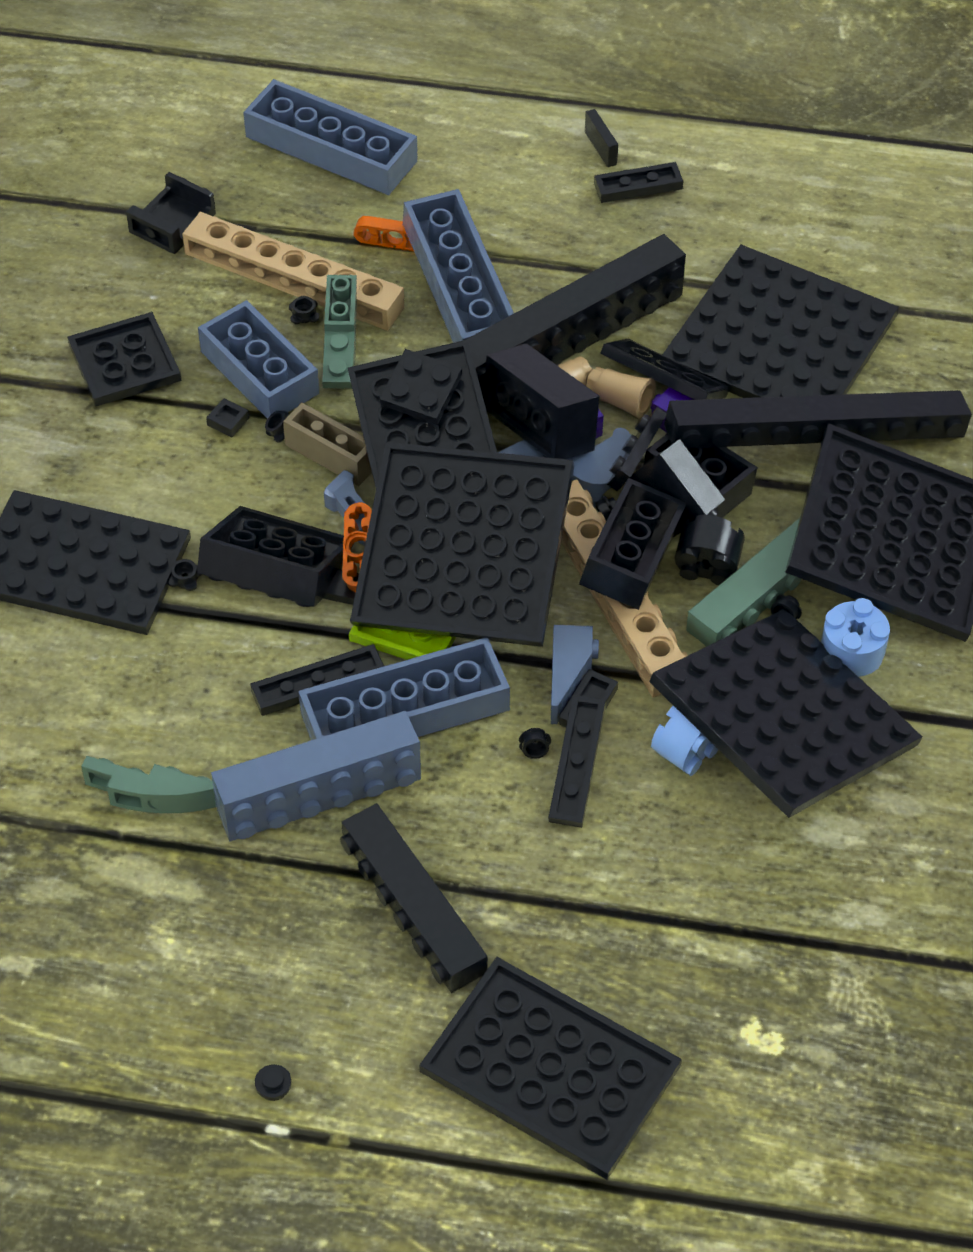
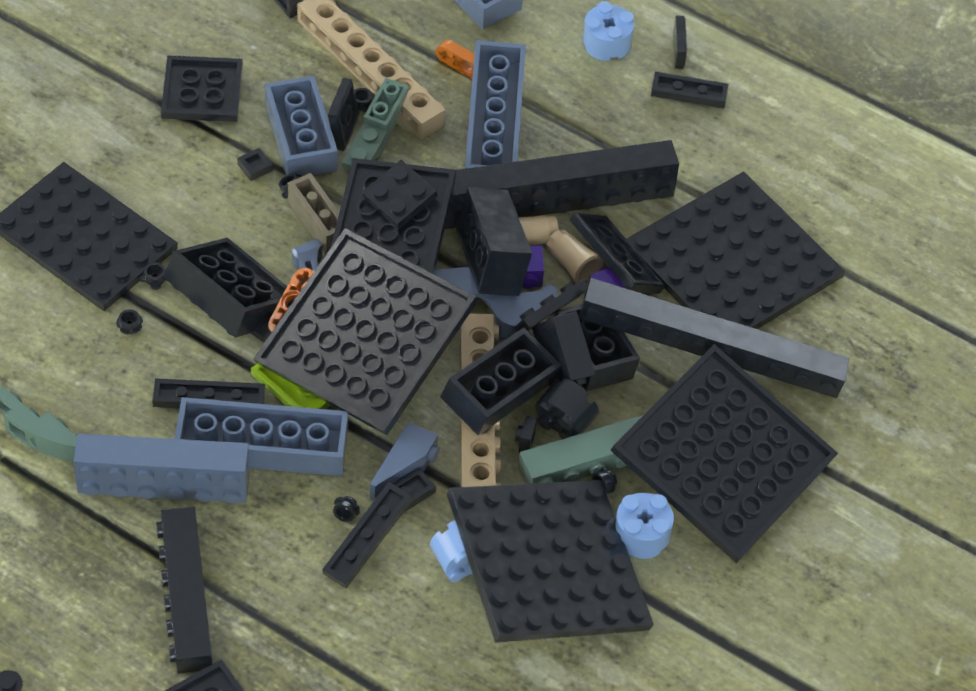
camera: 20 degrees right, 0 degrees up
none -> black plate [116,309,143,335]
none -> black tile [327,78,360,151]
none -> black plate [515,415,537,453]
none -> light blue brick [583,1,634,61]

